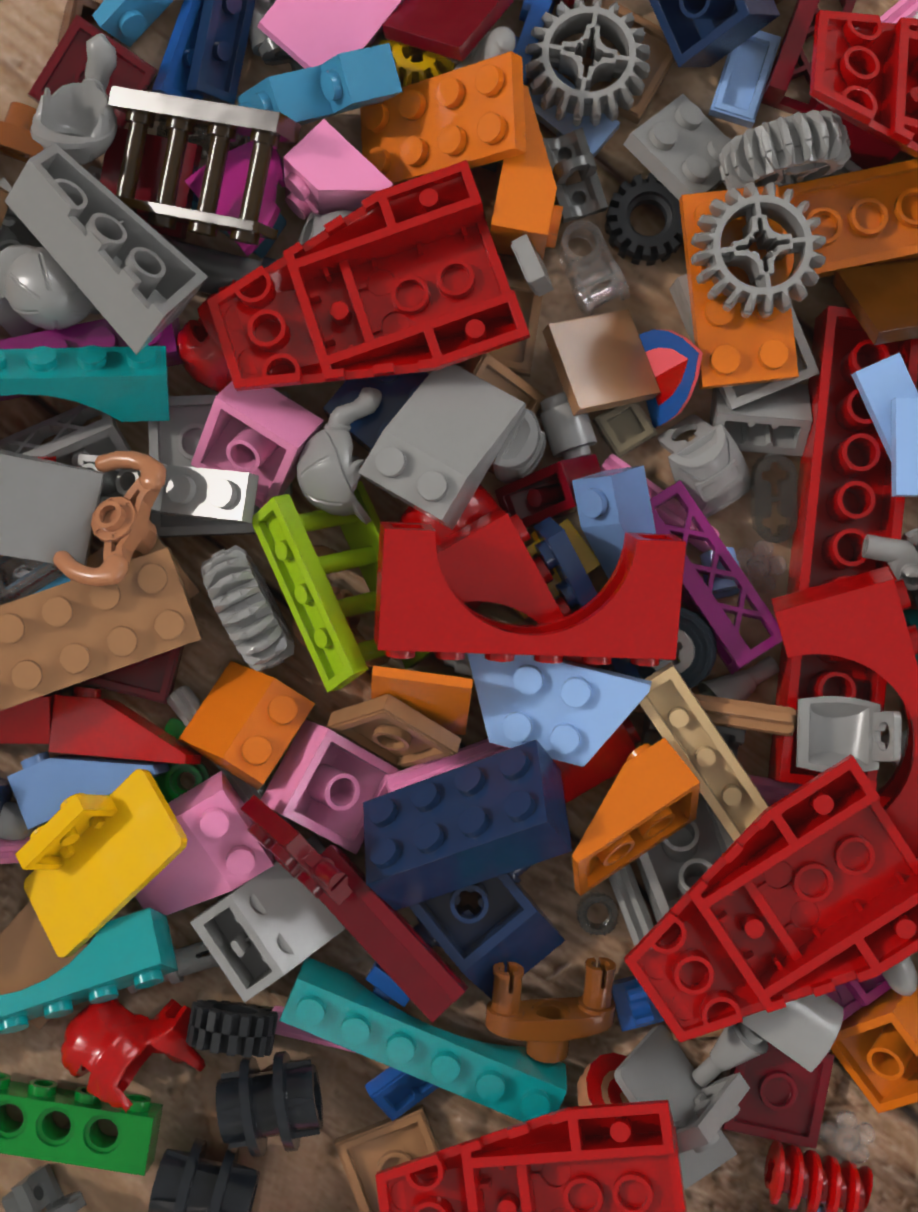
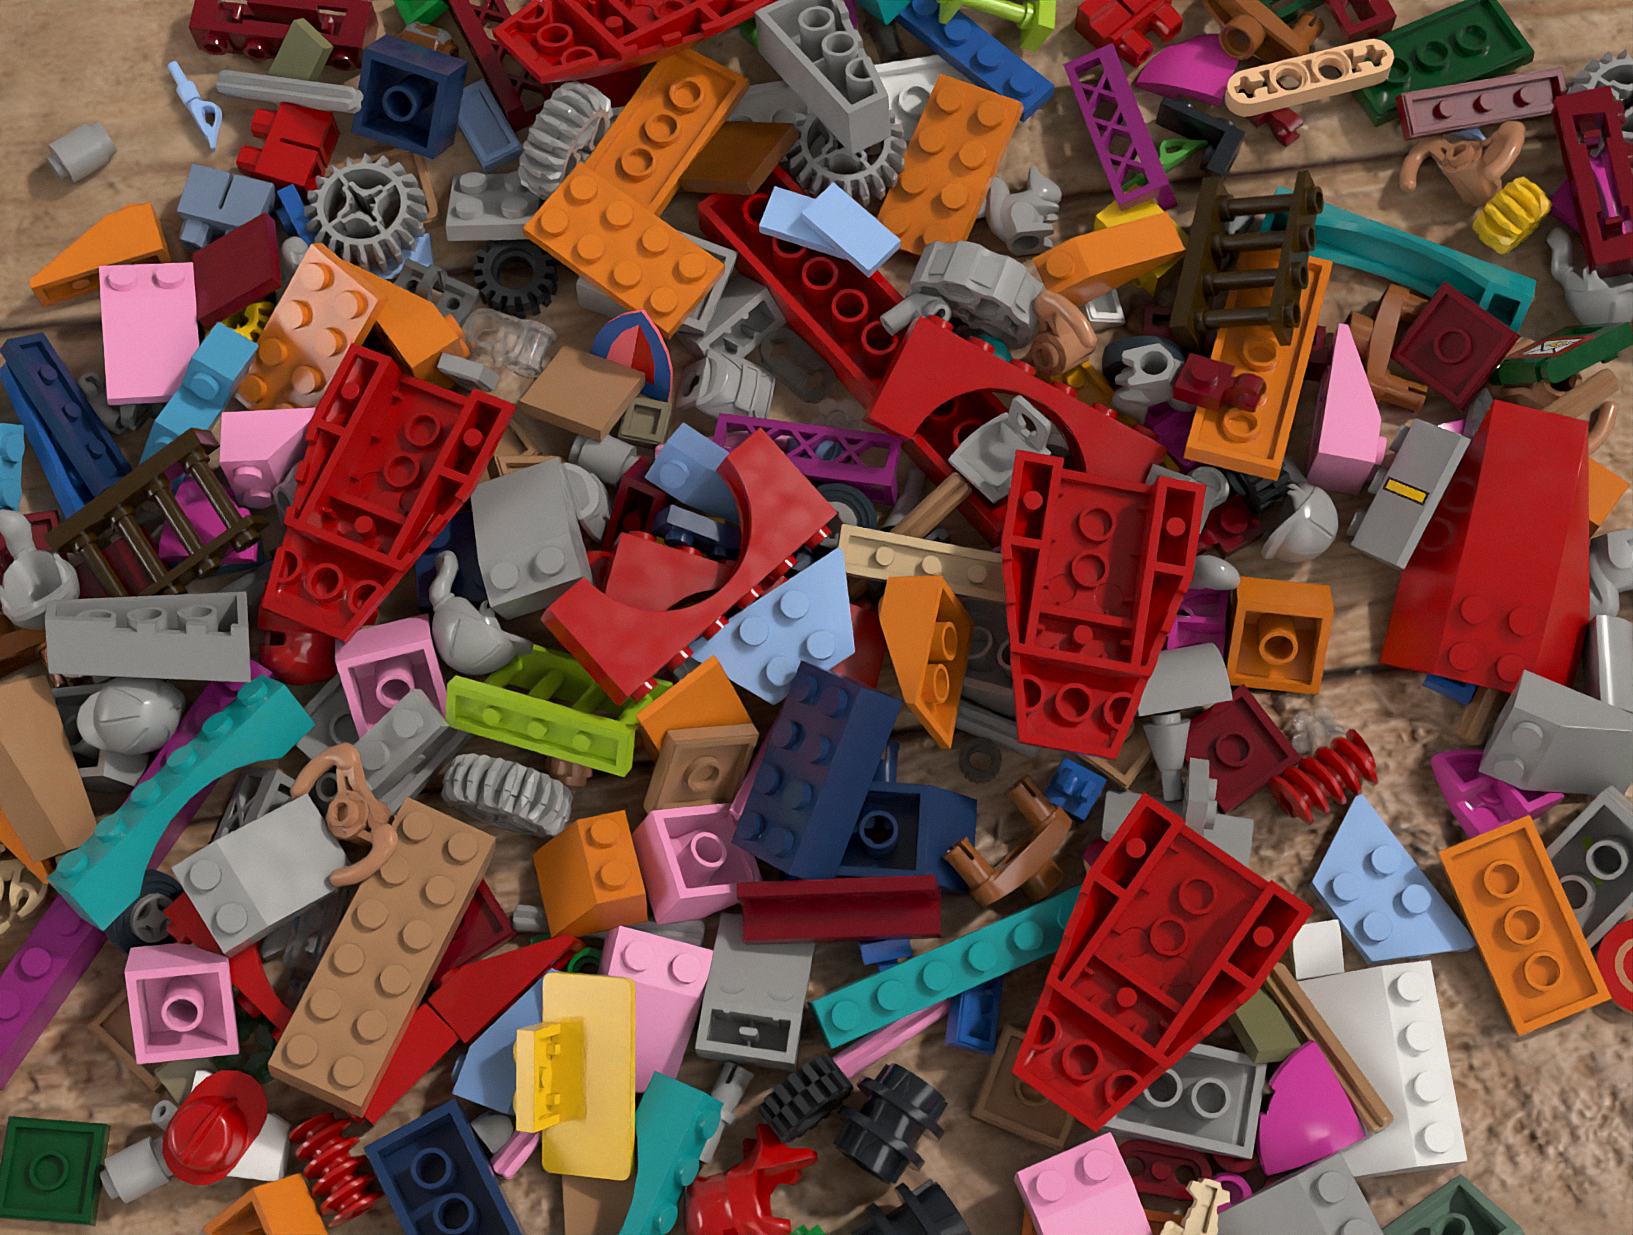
camera: 50 degrees left, 15 degrees down
dark red plate [240,795,353,905] -> none
light grey gear [691,182,826,318] -> none

